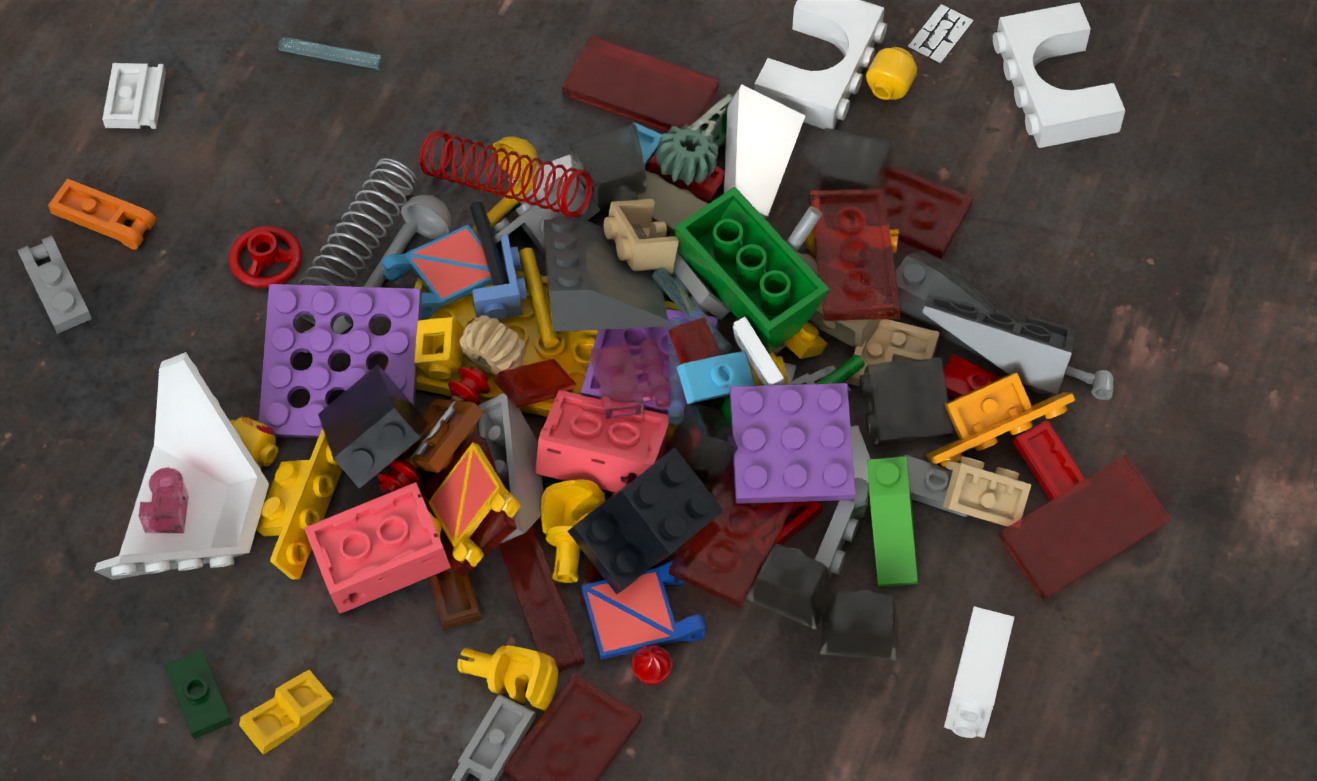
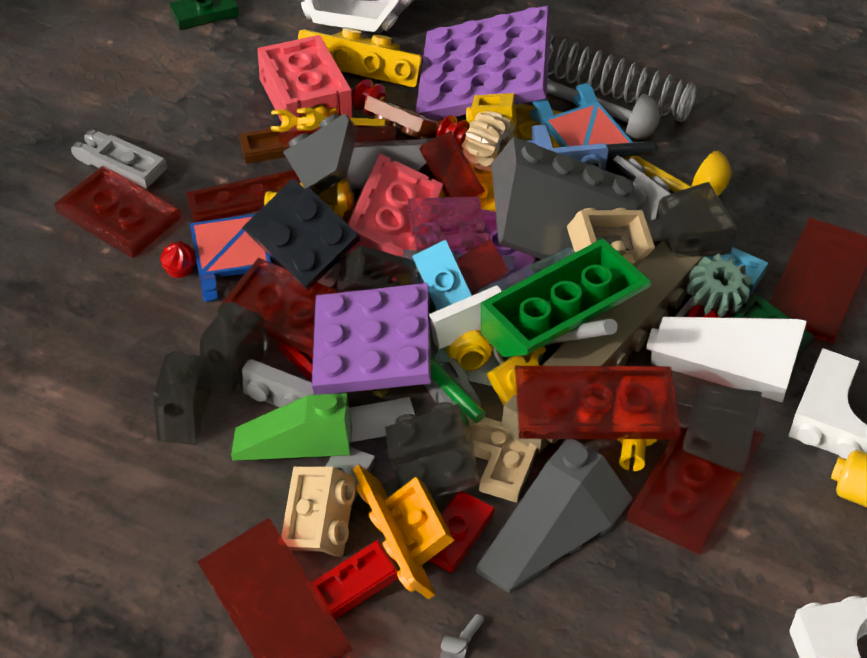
camera: 90 degrees right, 10 degrees down
red piece [229,226,302,288] -> none
yellow head [230,416,278,469] -> none
yellow slope [239,670,333,755] -> none
clear light blue bar [278,37,382,70] -> none
black slope [318,364,428,489] -> none
red piece [419,131,592,217] -> none
yellow piece [457,645,558,711] -> none
wedge [922,295,1075,394] -> none
white window [944,606,1014,738] -> none
none -> dark grey slope [283,113,358,195]

